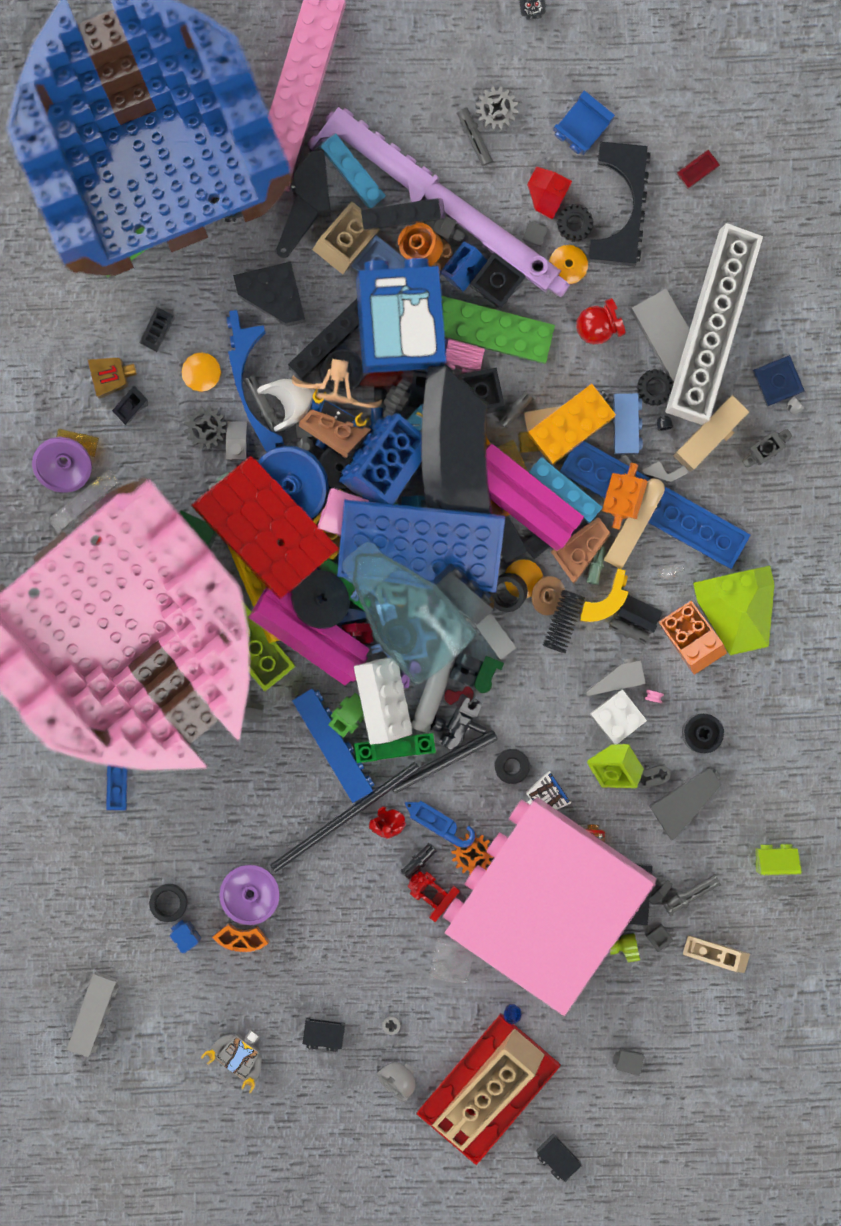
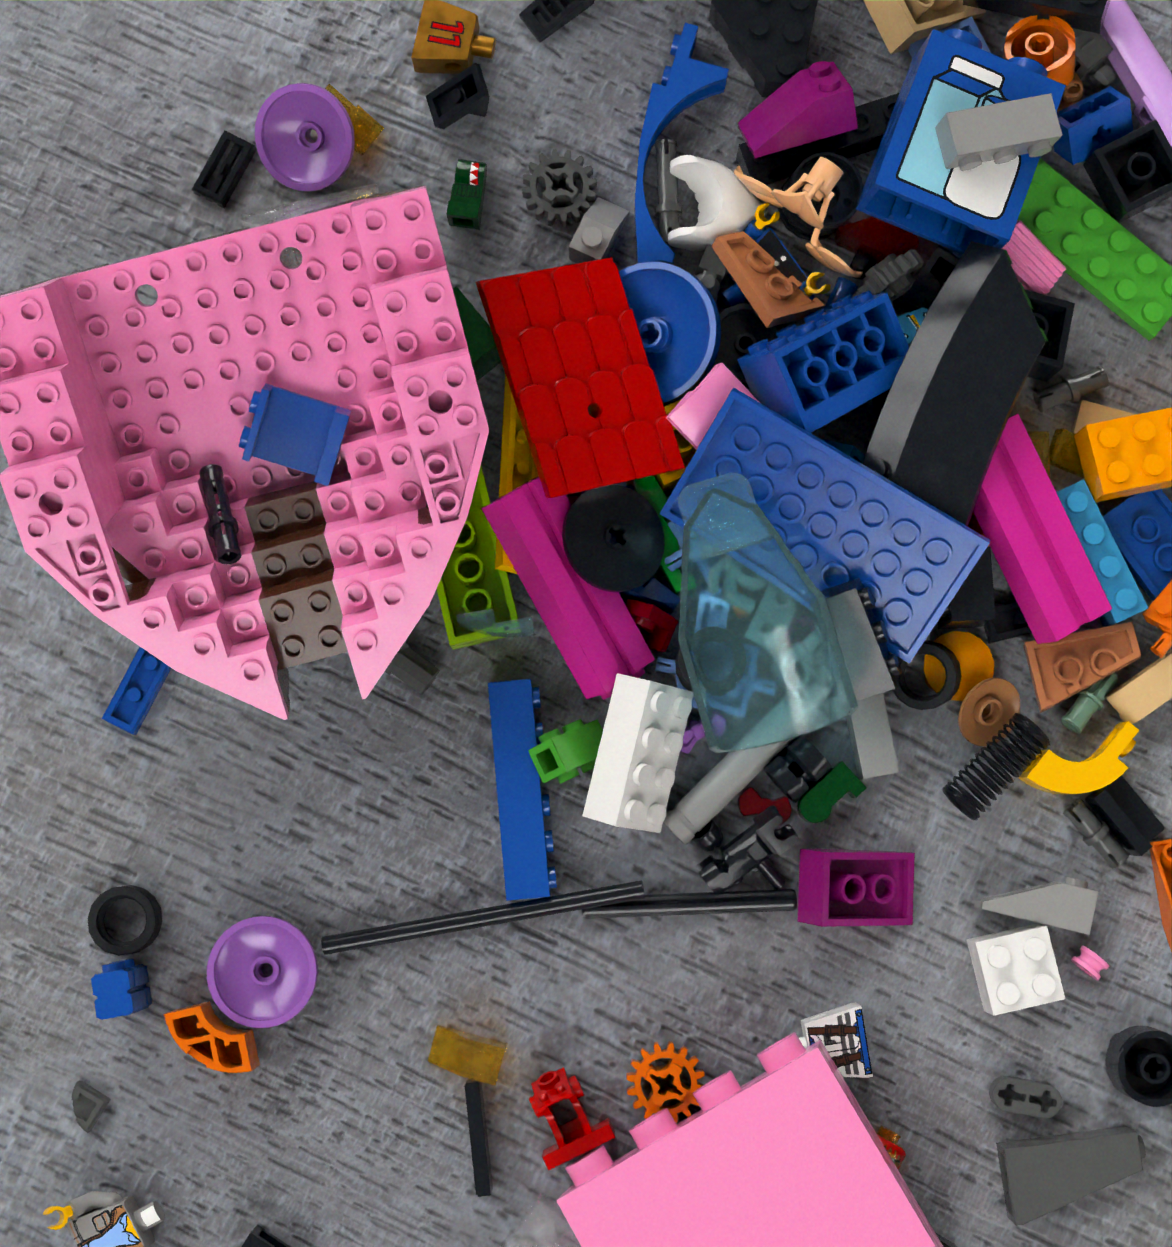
camera: 25 degrees right, 5 degrees down
light orange dish [182,352,221,392] -> none
green slope [354,733,436,763] -> none
red hair [369,806,406,839] -> none
black pin [400,842,437,879] -> none
blue plate [405,800,475,848] -> none
black tyre [495,749,530,784] -> none
lime slope [587,744,644,788] -> none
none -> dark grey tile [72,1080,111,1133]
none -> black tile [192,130,257,208]
none -> black pin [199,464,241,564]
none -> blue panel [239,383,351,486]
none -> clear yellow slope [428,1025,507,1086]
none -> dark green leg [446,159,487,230]
none -> clear light blue slope [456,609,535,637]
none -> black tile [464,1077,493,1197]
none -> magenta slope [738,61,858,158]
none -> magenta slope [798,849,915,927]
none -> light grey brick [935,93,1062,171]

